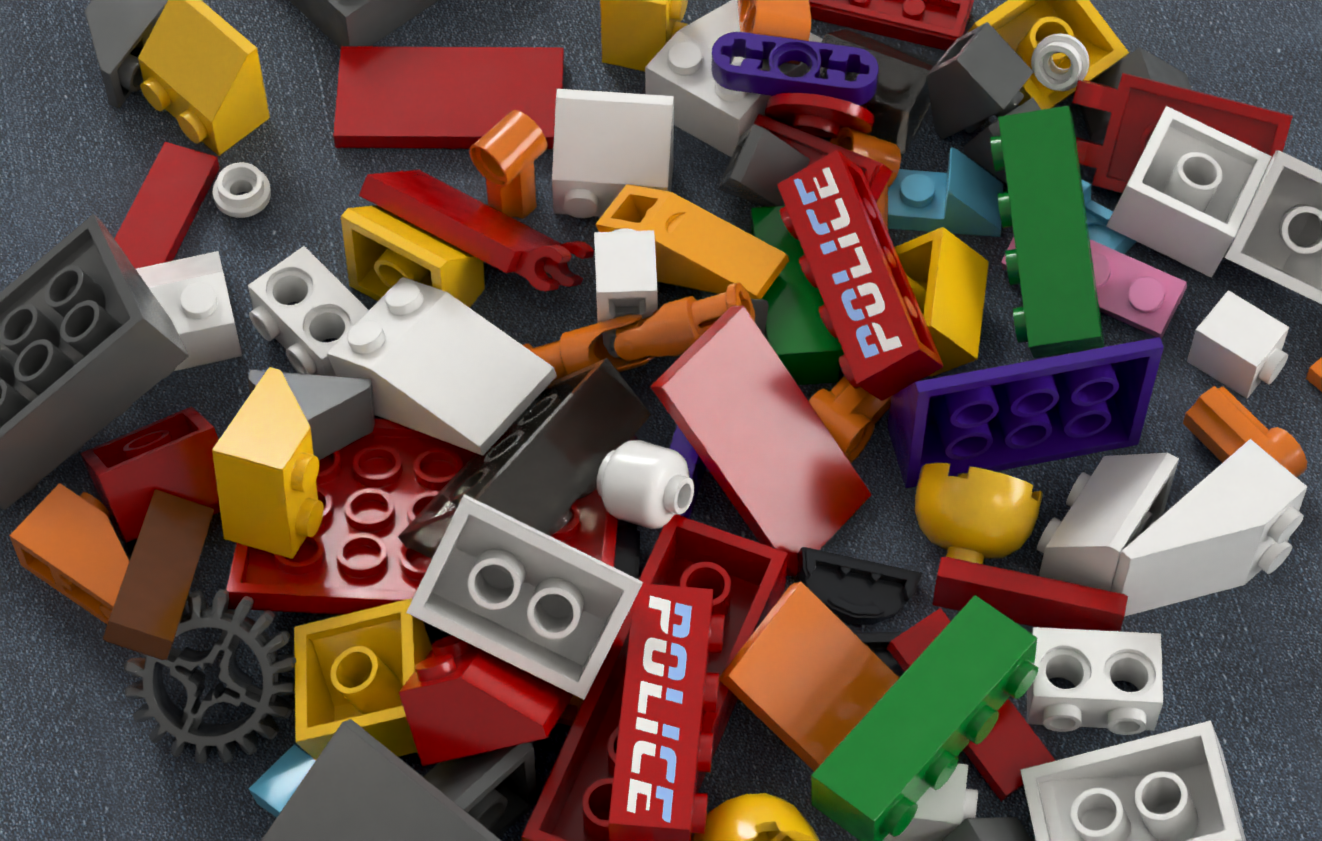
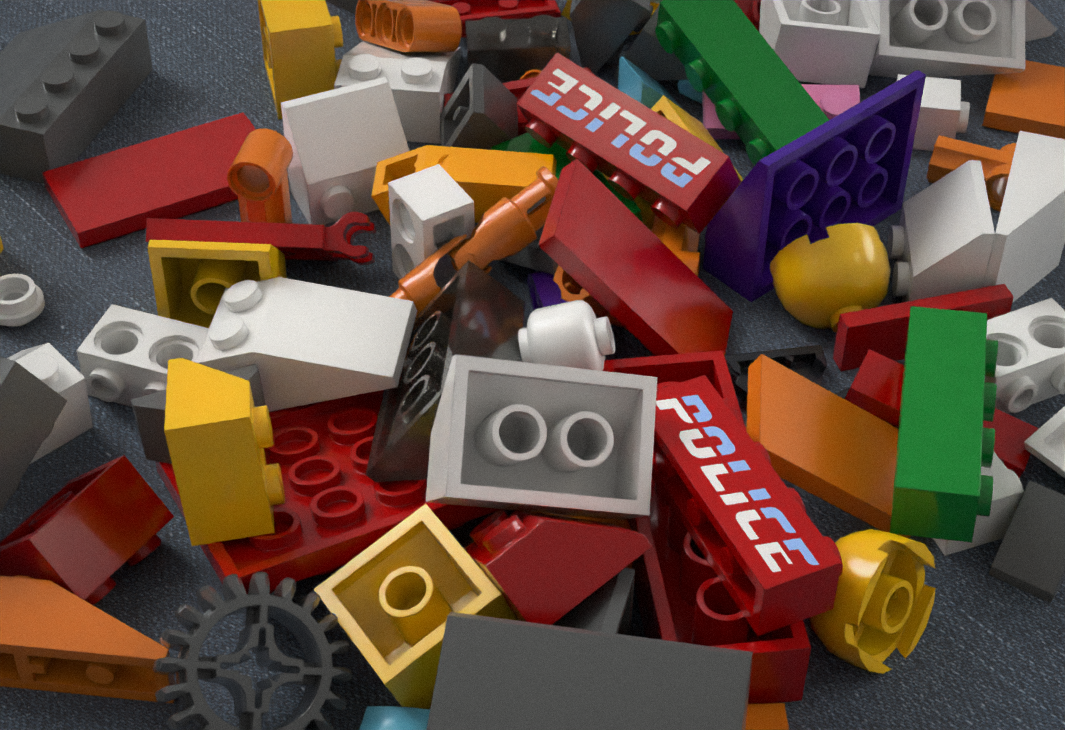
camera: 30 degrees left, 15 degrees down
reddish brown tile [102,489,214,661] -> none
dark purple beam [711,32,879,105] -> none
red piece [765,93,875,138] -> none

